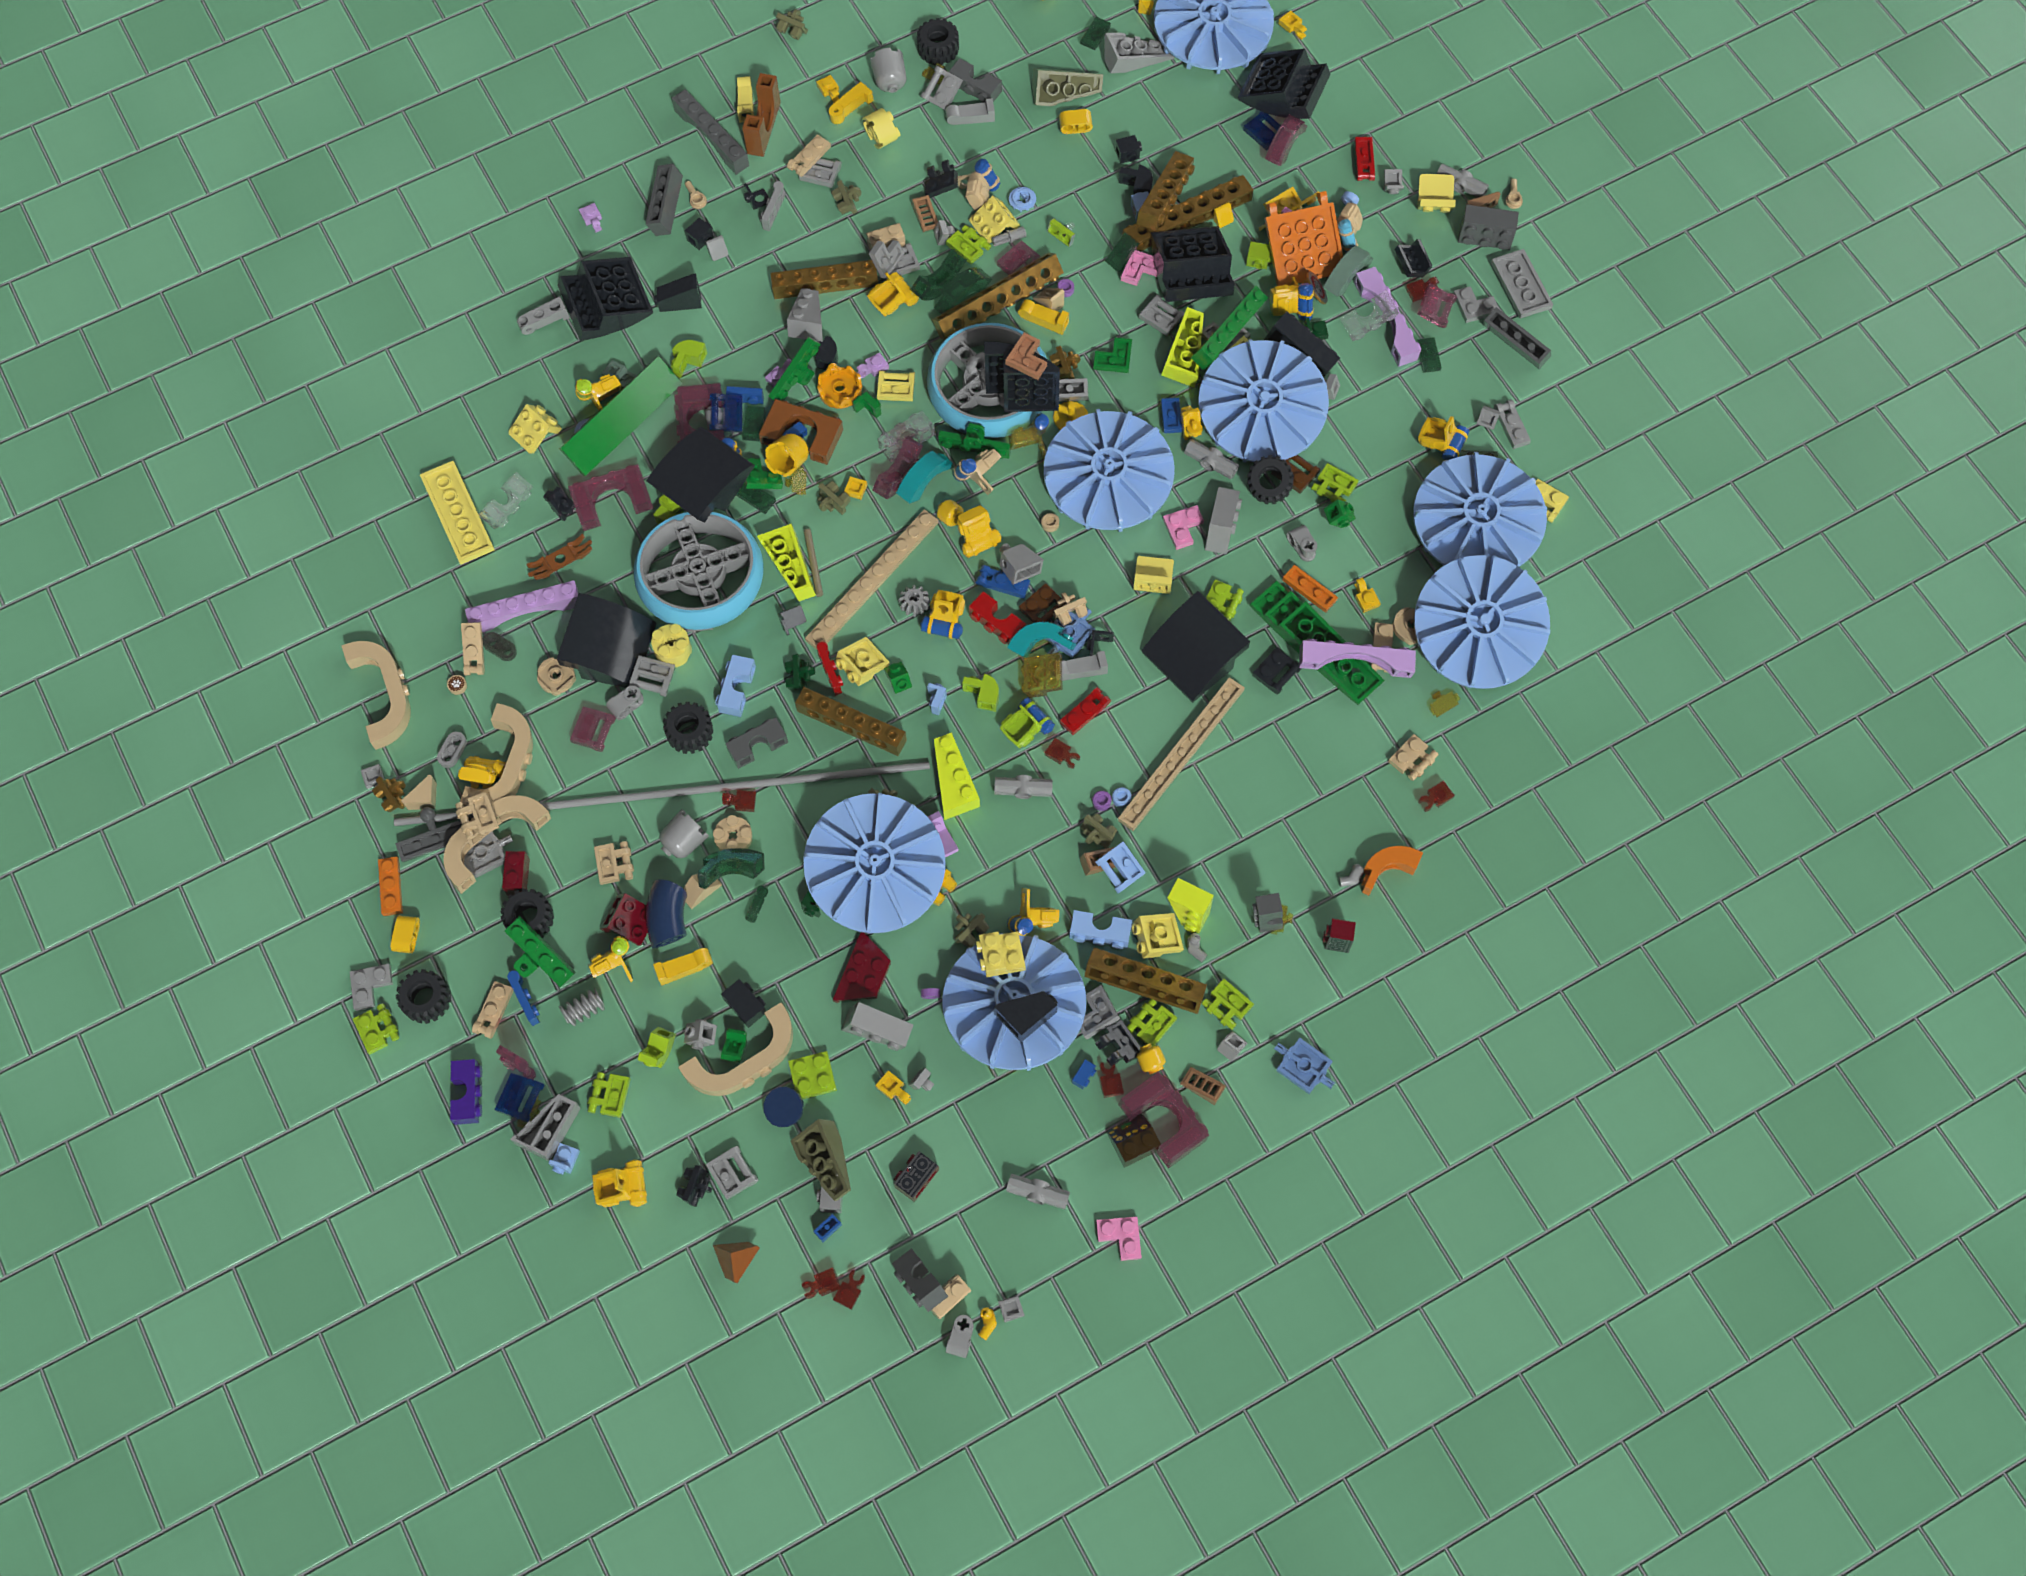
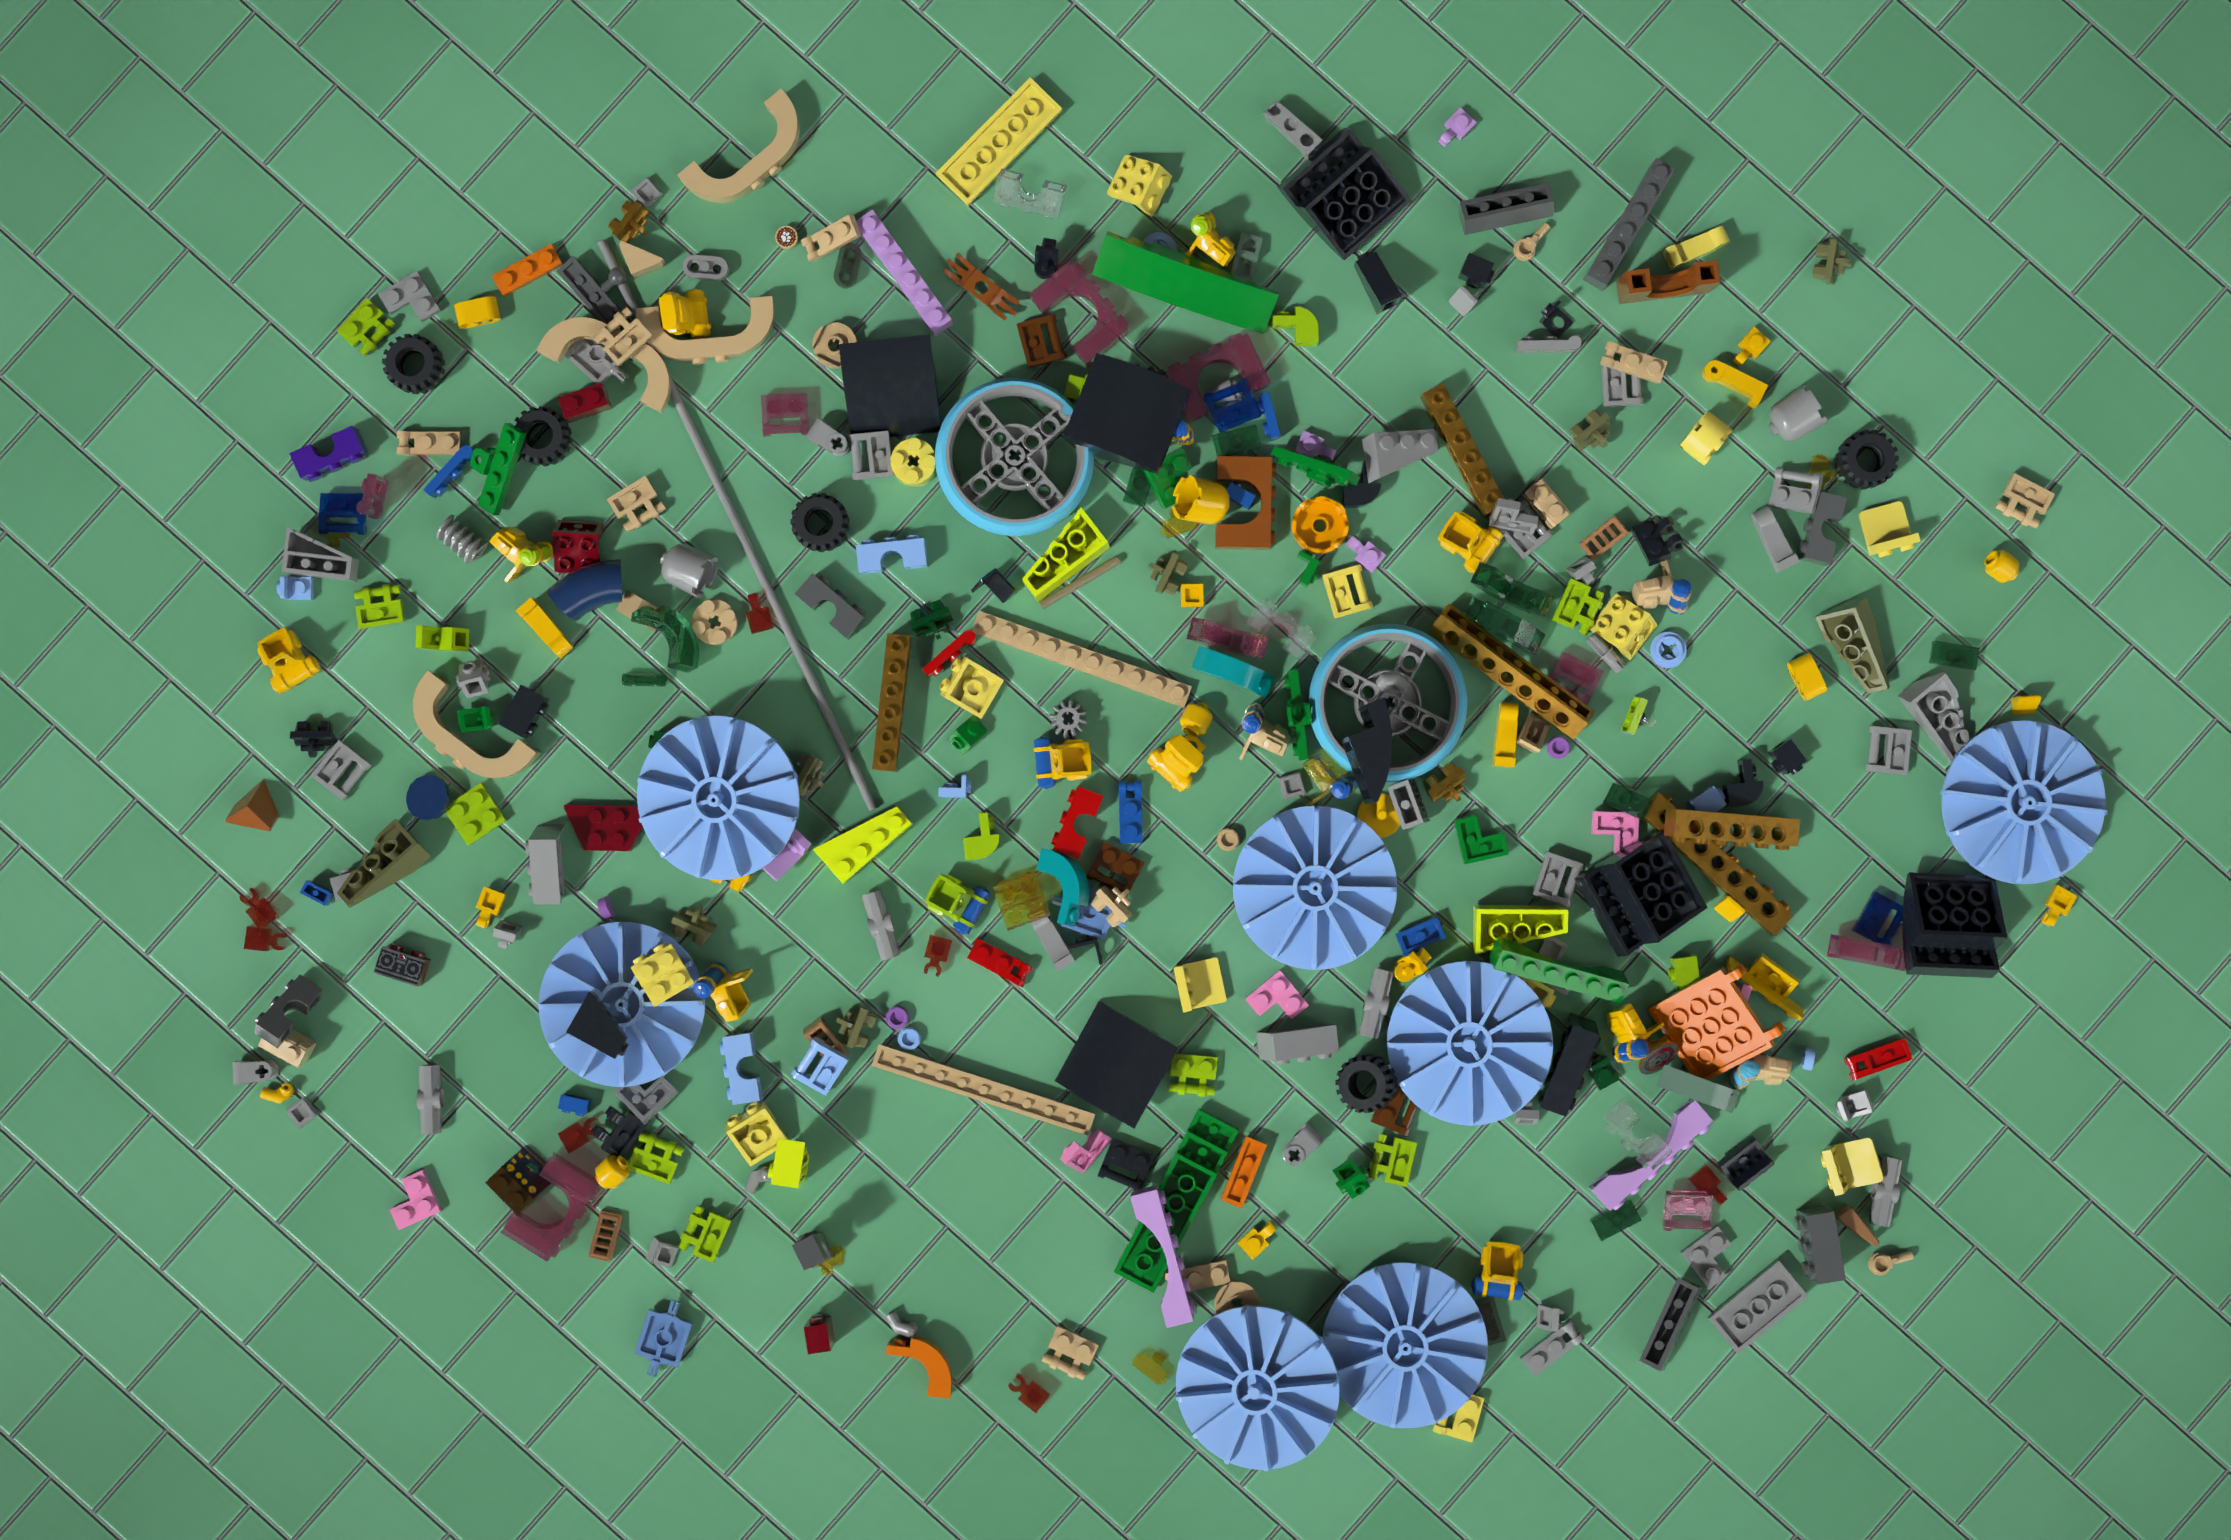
camera: 70 degrees right, 20 degrees up
light grey torso [1000,543,1044,585] -> none
nougat plate [1005,332,1047,380] -> none
pearl gold brick [1084,947,1207,1014] -> none
none -> reddish brown plate [1017,314,1067,369]
none -> bright pink plate [1060,1128,1112,1174]
none -> light grey tile [1278,772,1306,800]
none -> light yellow bracket [1858,501,1921,558]
none -> light grey plate [1865,726,1912,775]

